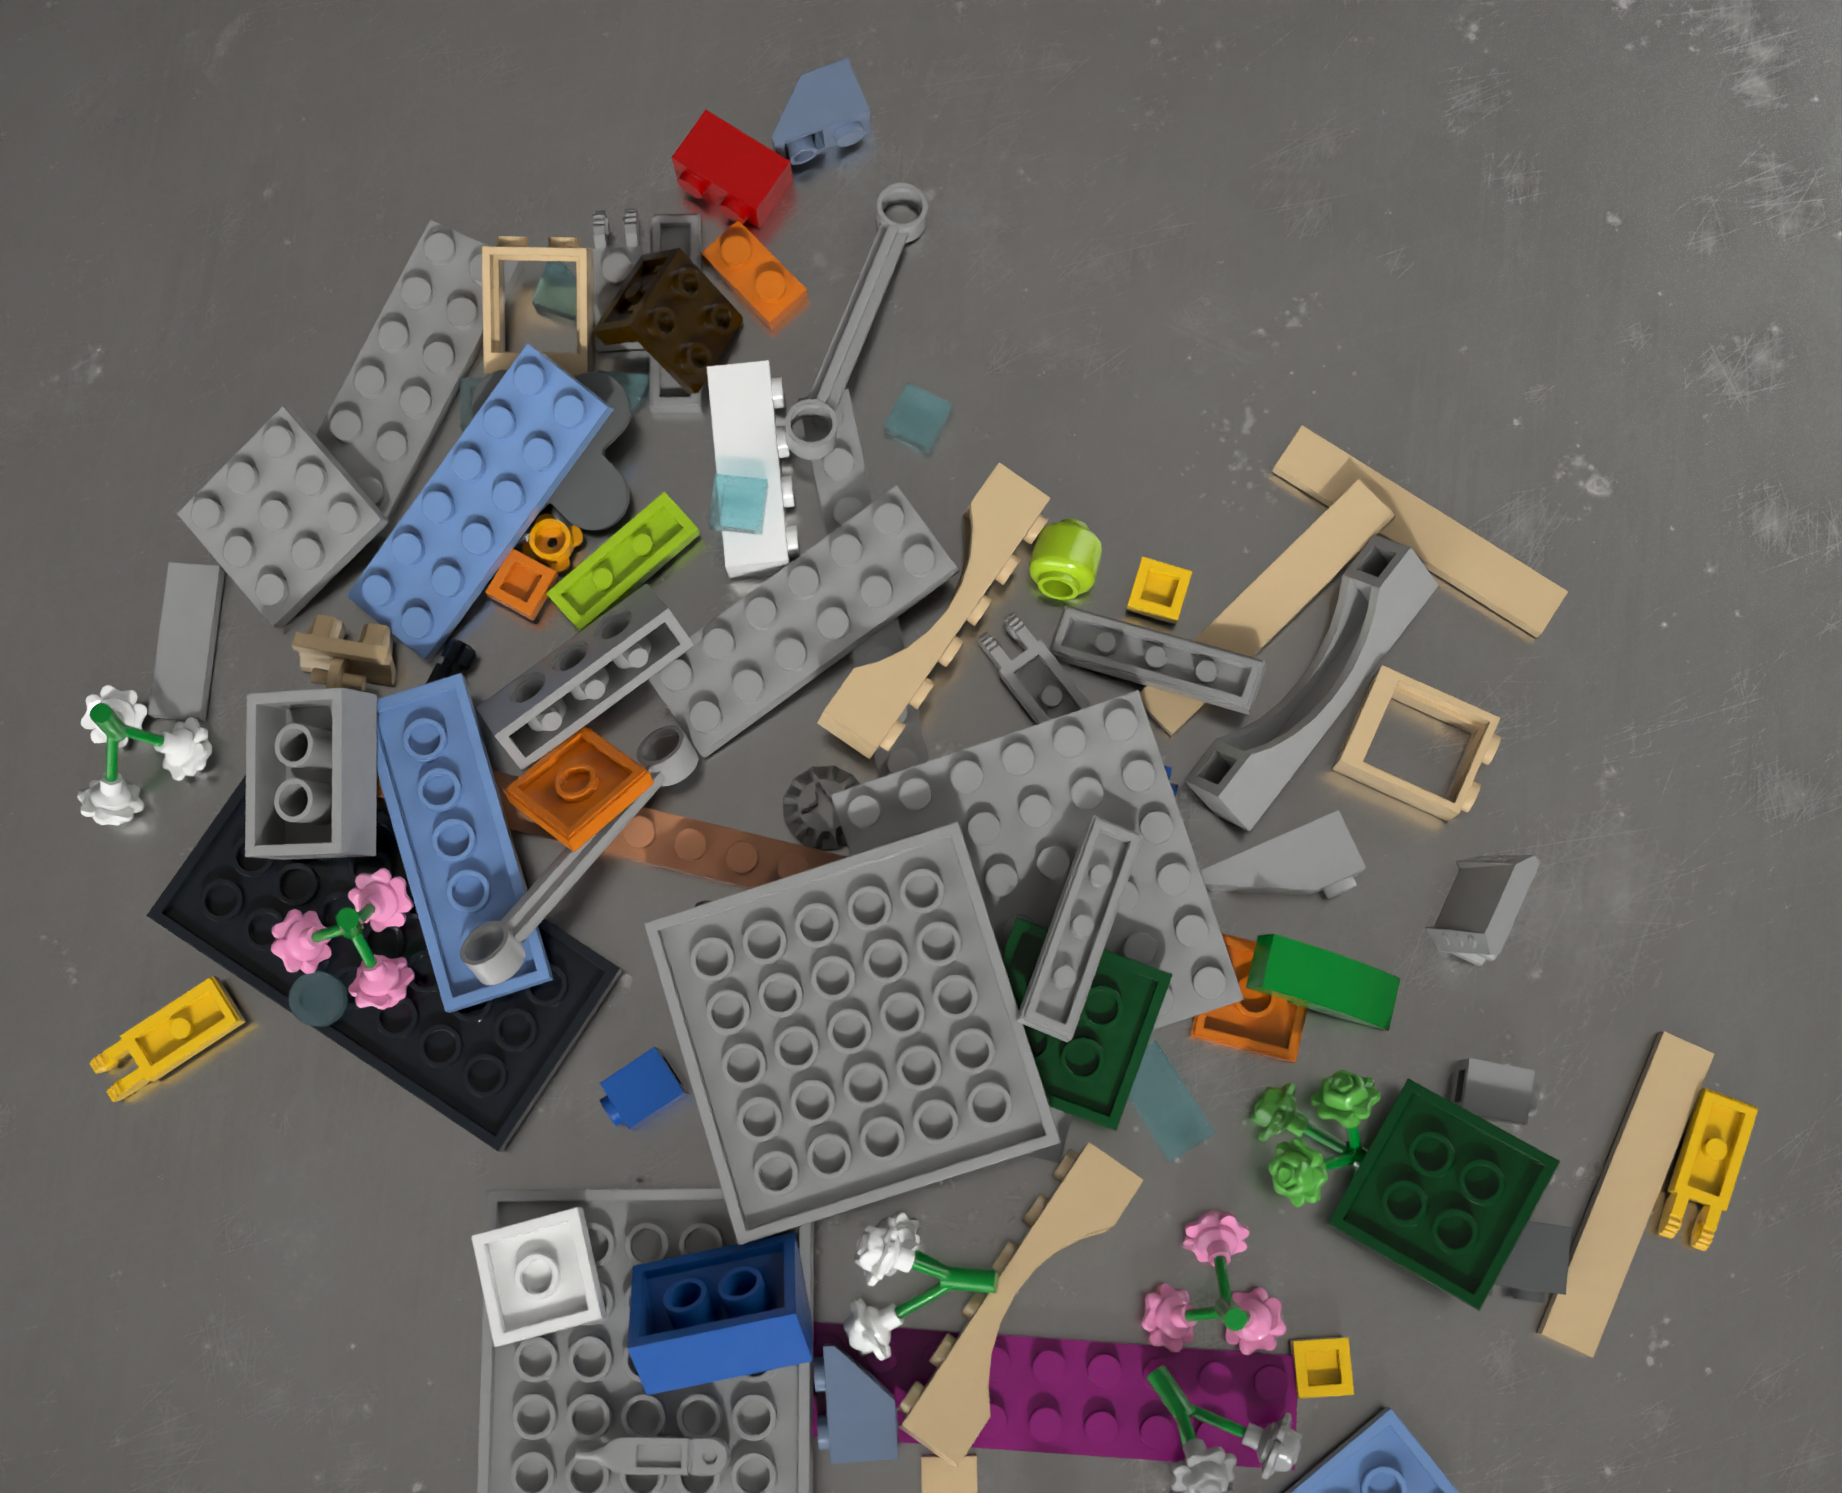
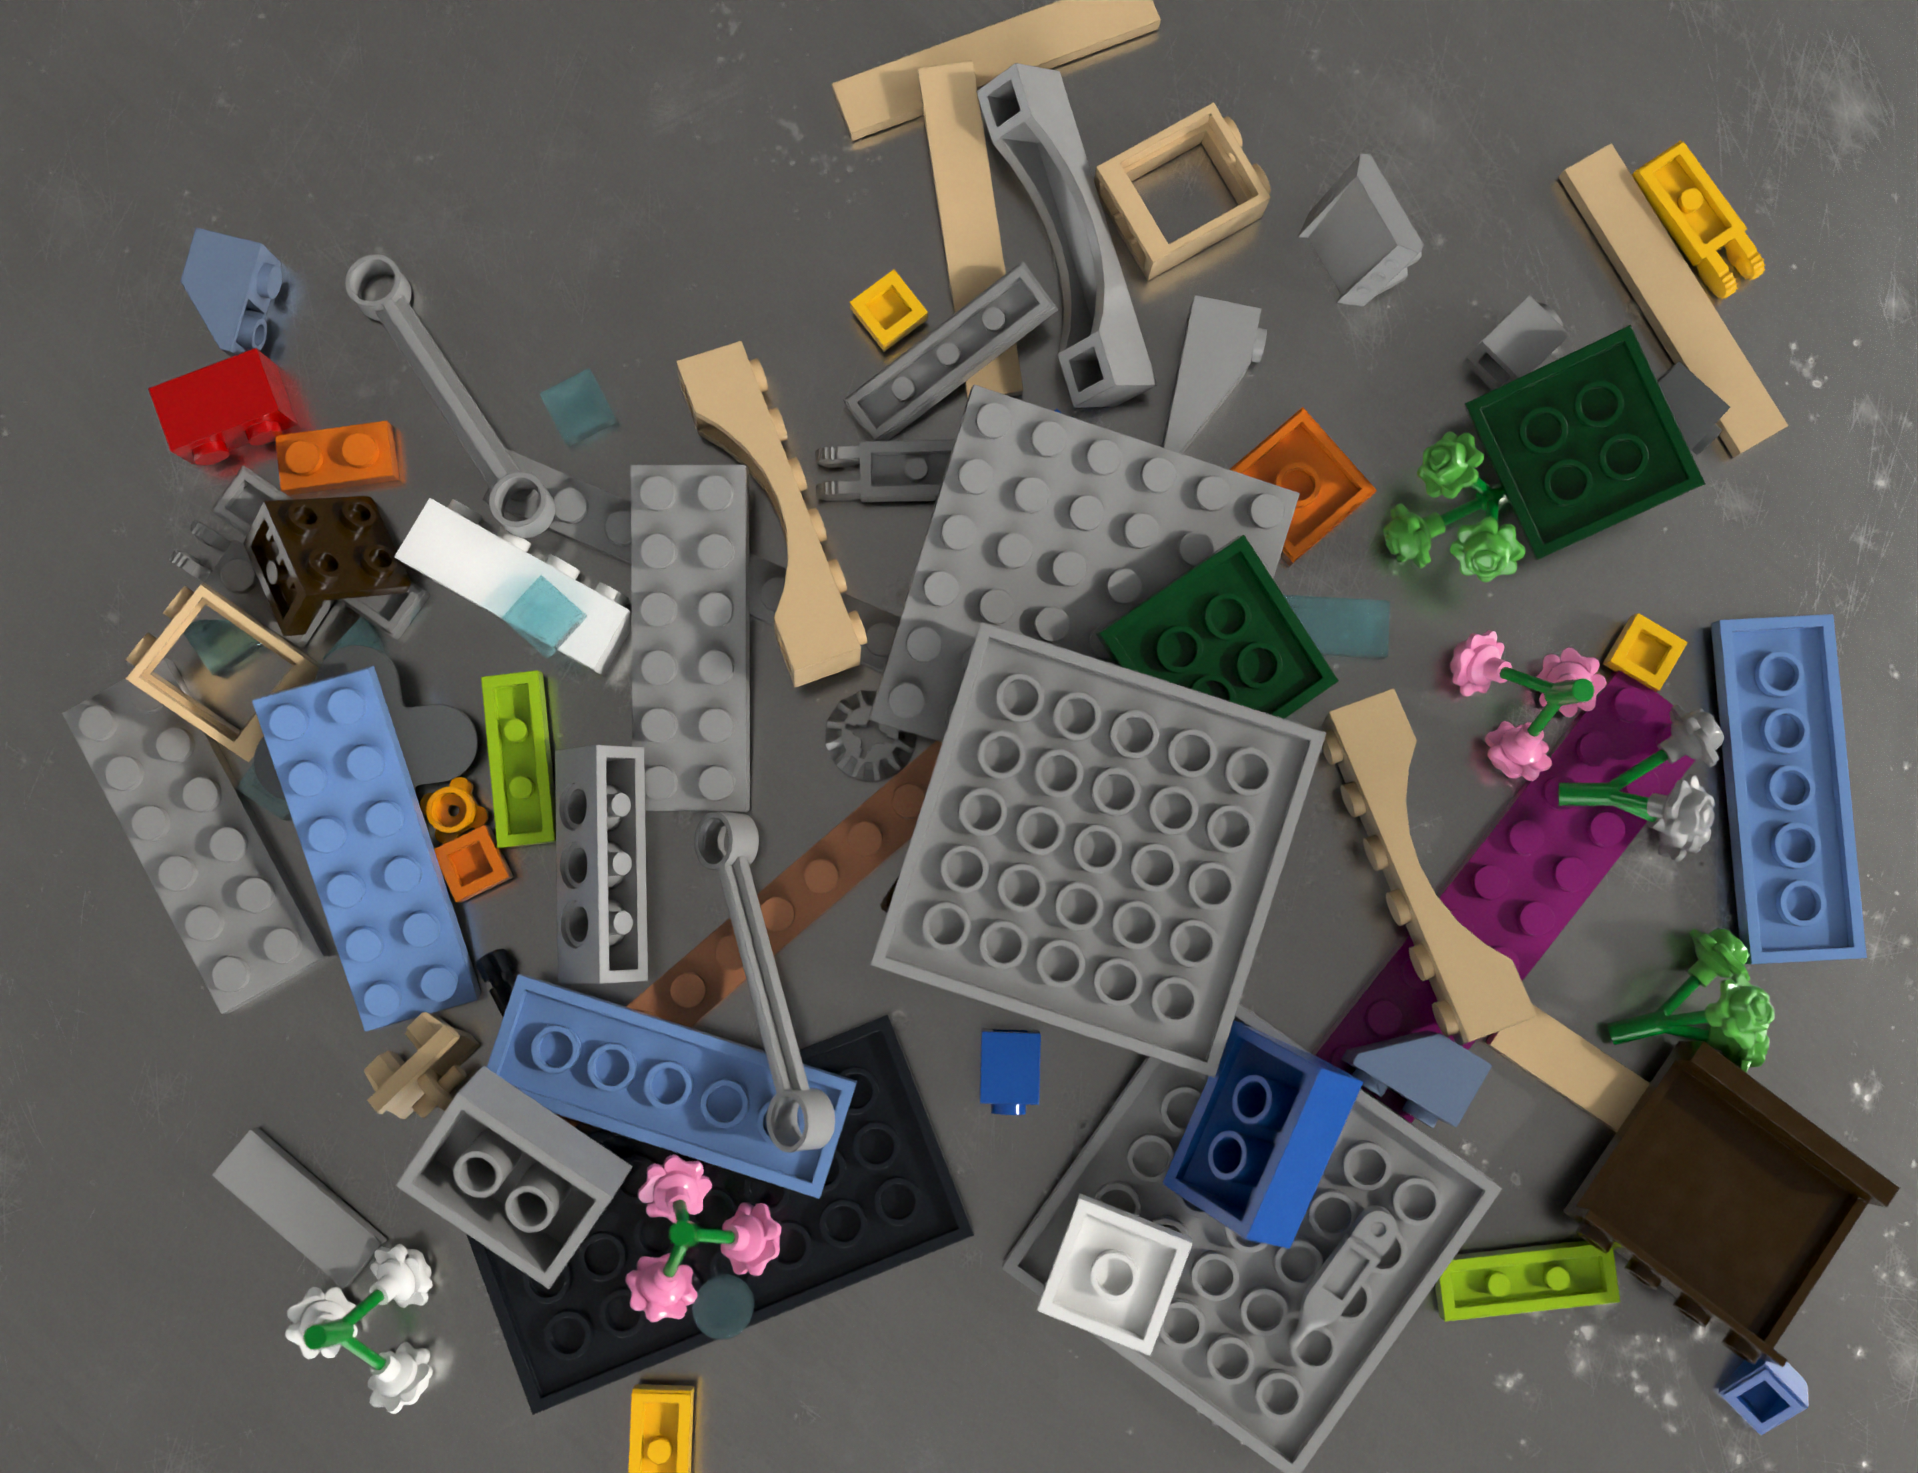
camera: 60 degrees left, 5 degrees up
light grey plate [177,406,390,628] -> none
orange tile [503,725,654,852] -> none
white plant [844,1211,999,1361] -> none
light grey tile [1016,815,1144,1042] -> none
lime head [1029,519,1102,600] -> none
green slope [1246,934,1400,1031] -> none

